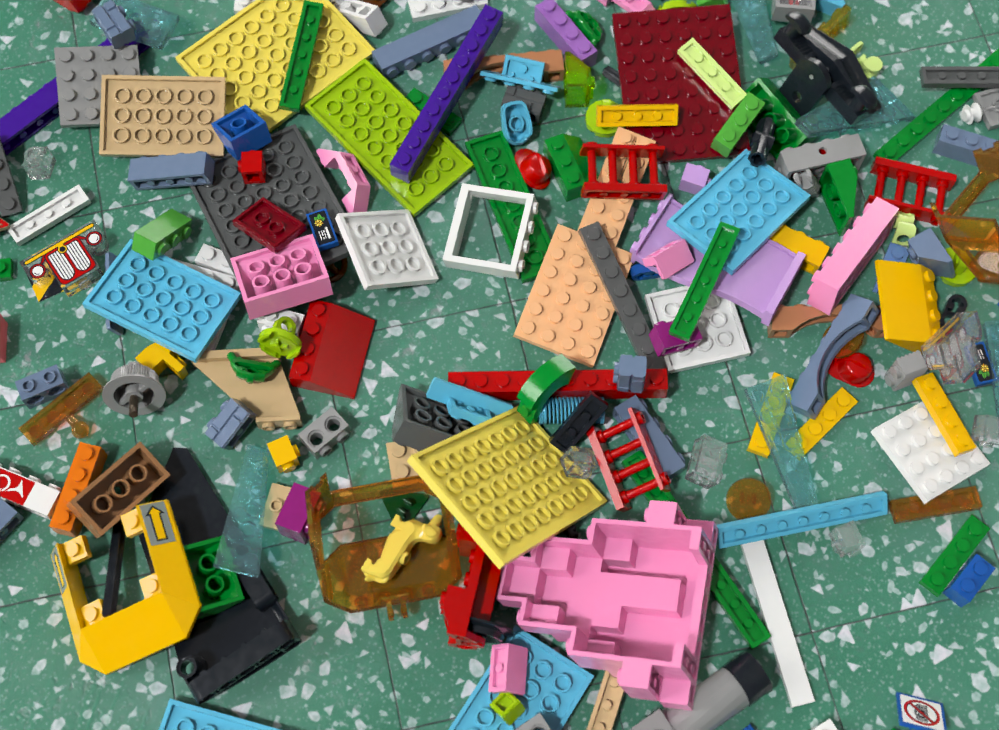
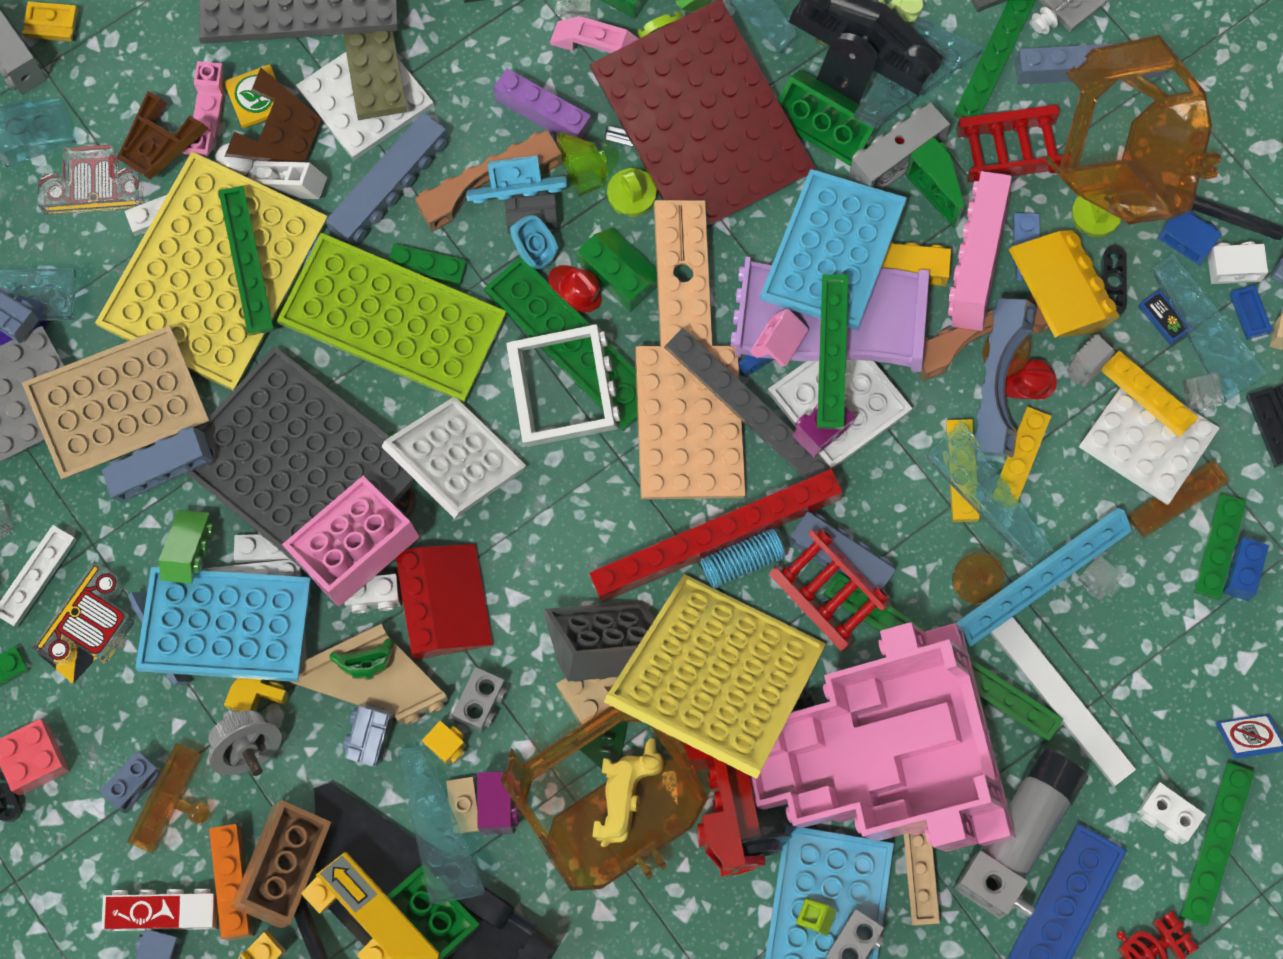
camera: 20 degrees left, 5 degrees up
blue slope [211,104,272,161] -> none
dark red tile [232,197,307,254] -> none
red brick [238,150,266,184] -> none
lime tile [257,316,302,359] -> none
tile [306,208,339,252] -> none
bright pink slope [316,149,371,213] -> none
dark purple brick [390,4,503,184] -> none
medium azure bracket [426,377,513,426] -> none
bright pink panel [488,643,528,695] -> none
green arch [517,354,576,425] -> none
black plate [549,391,609,455] -> none
clear brick [559,446,599,479] -> none
green piece [565,10,603,48] -> none
red fence [580,142,667,200] -> none
yellow plate [596,104,678,127] -> none
sand blue brick [613,354,647,393] -> none
yellowish green plate [677,38,746,110] -> none
lavender brick [678,163,712,195] -> none
clear brick [685,434,728,489] -> none
bright green brick [710,92,765,158] -> none
black piece [748,117,776,167] -> none
light grey hinge [793,168,821,198] -> none
yellowish green leg [891,211,916,247] -> none
sand blue slope [907,228,955,278] -> none
clear brick [921,311,982,384] -> none

